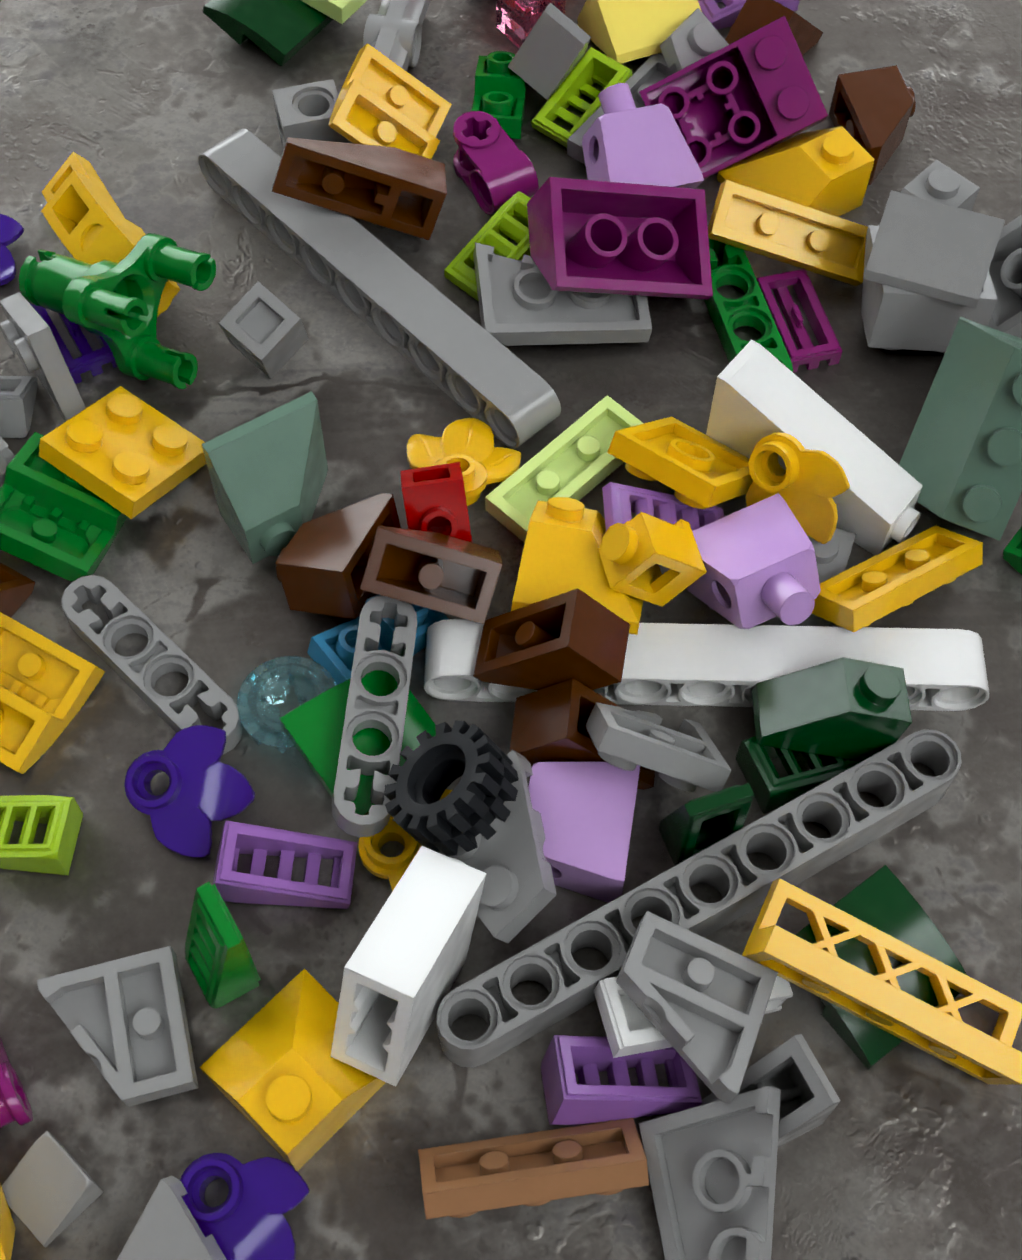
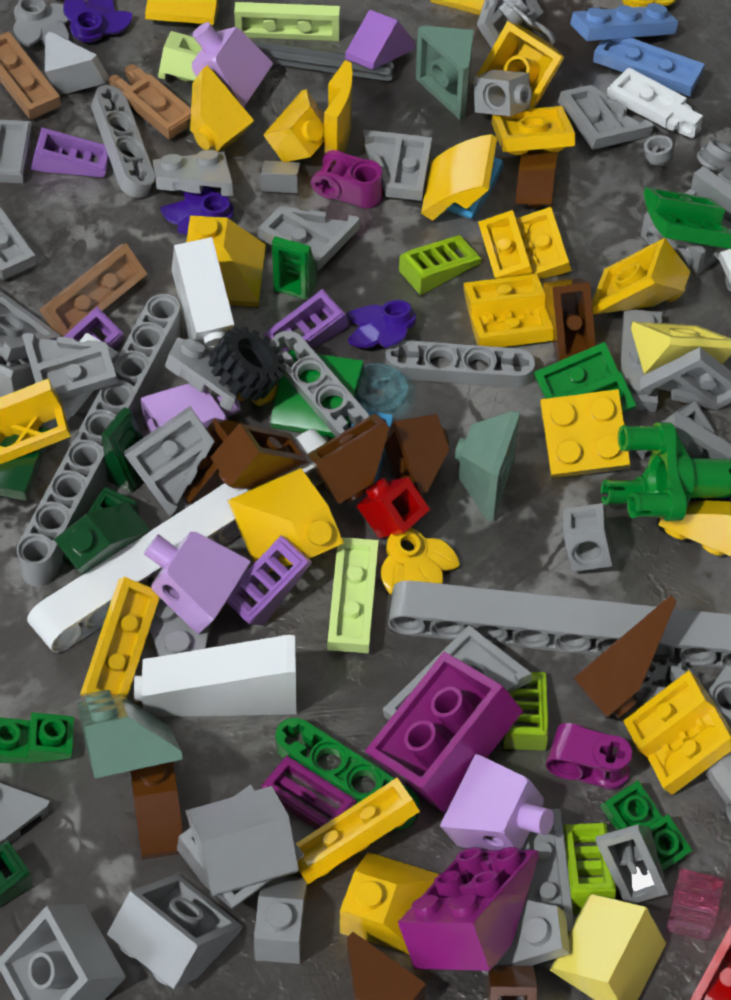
camera: 140 degrees right, 5 degrees down
yellow brick [597,512,707,607] -> none
yellow plate [607,416,753,509] -> none
yellow plate [746,432,850,544] -> none

